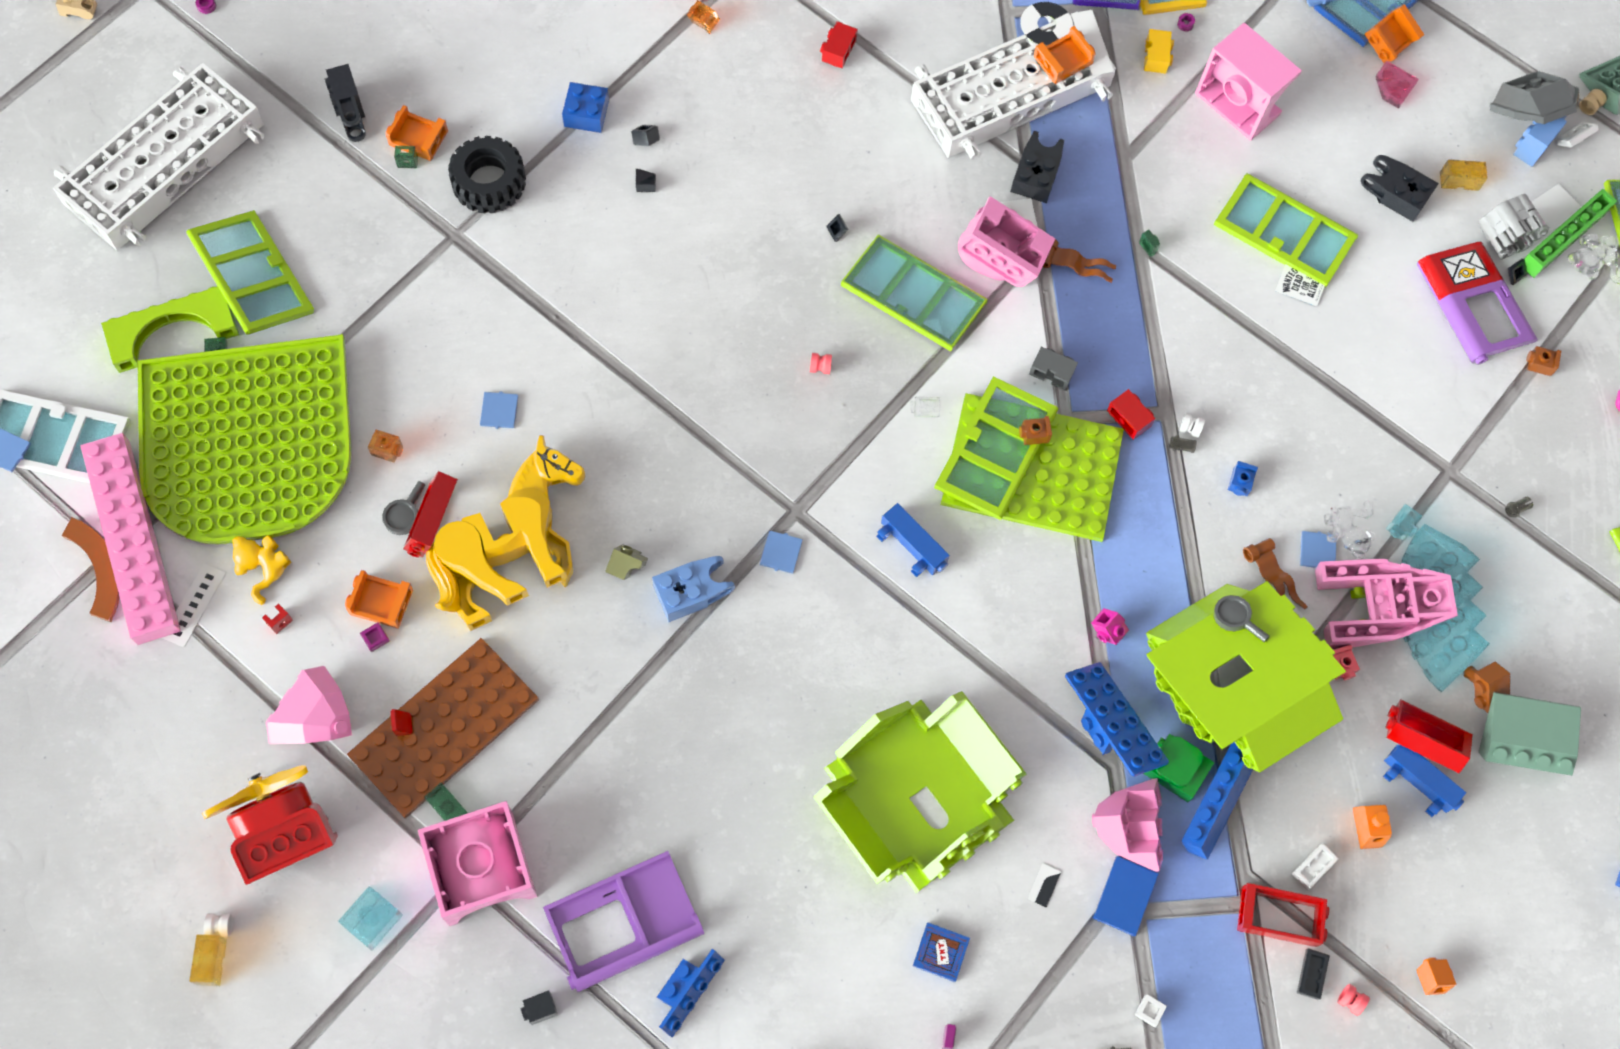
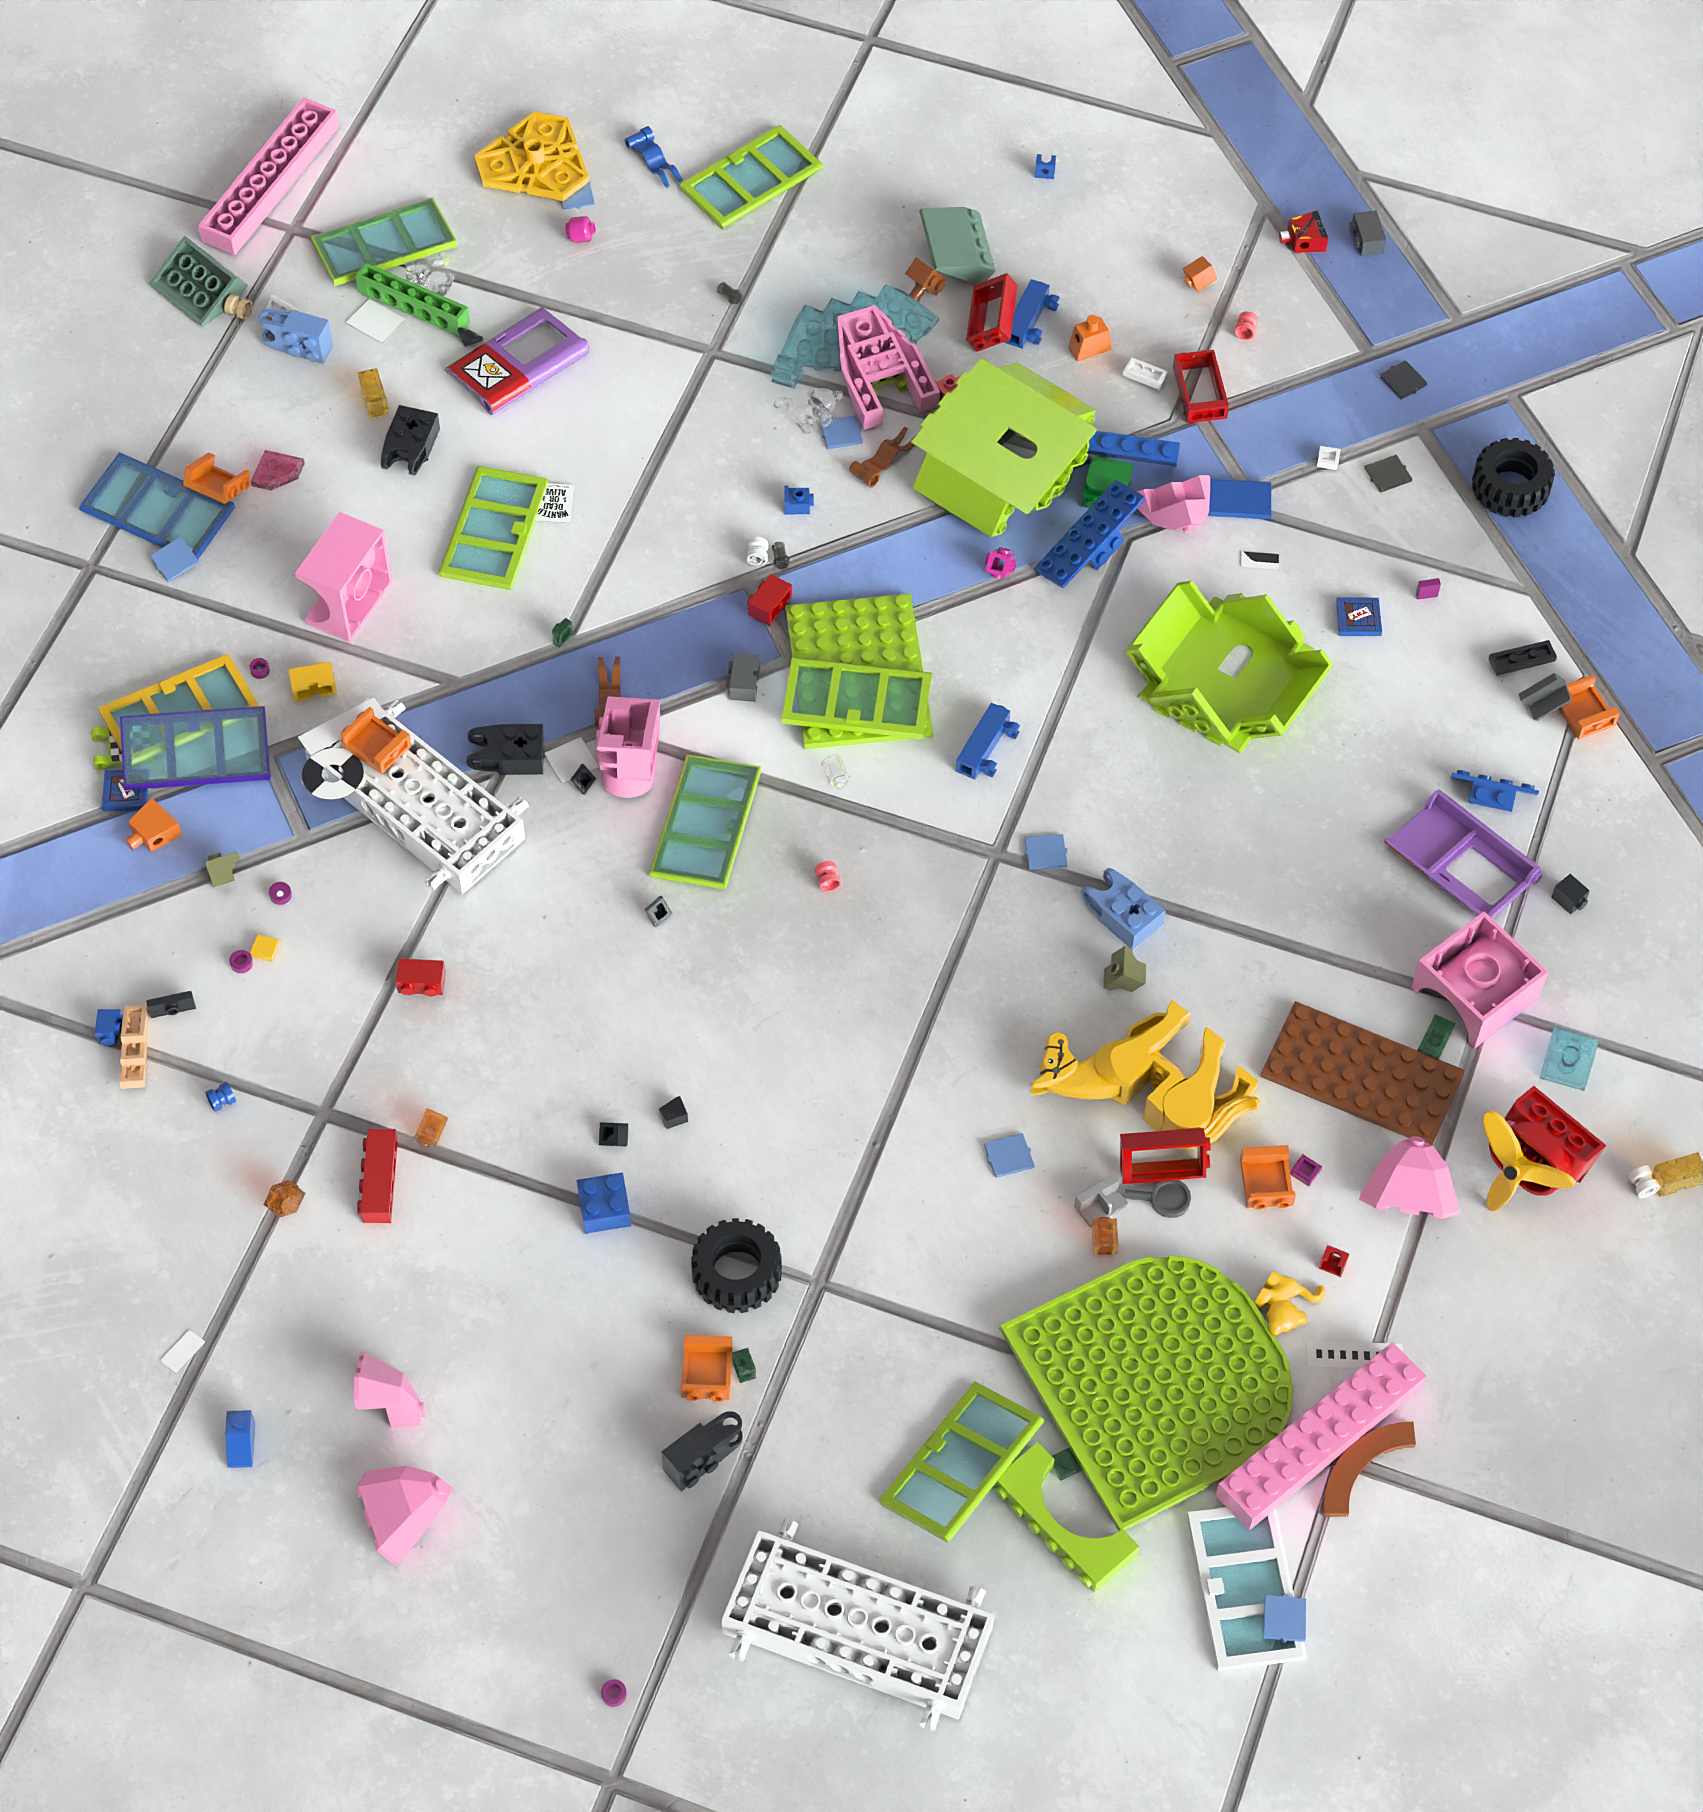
camera: 105 degrees left, 10 degrees down
red slope [390,709,413,736] -> none
dark orange brick [1019,416,1052,445] -> none
dark grey piece [1214,595,1270,643] -> none
black plate [1297,948,1330,1000] -> none
light grey piece [1479,194,1548,259] -> none
dark grey piece [1490,71,1579,124] -> none
dark orange brick [1526,346,1562,376] -> none
none -> light grey panel [1074,1174,1128,1227]

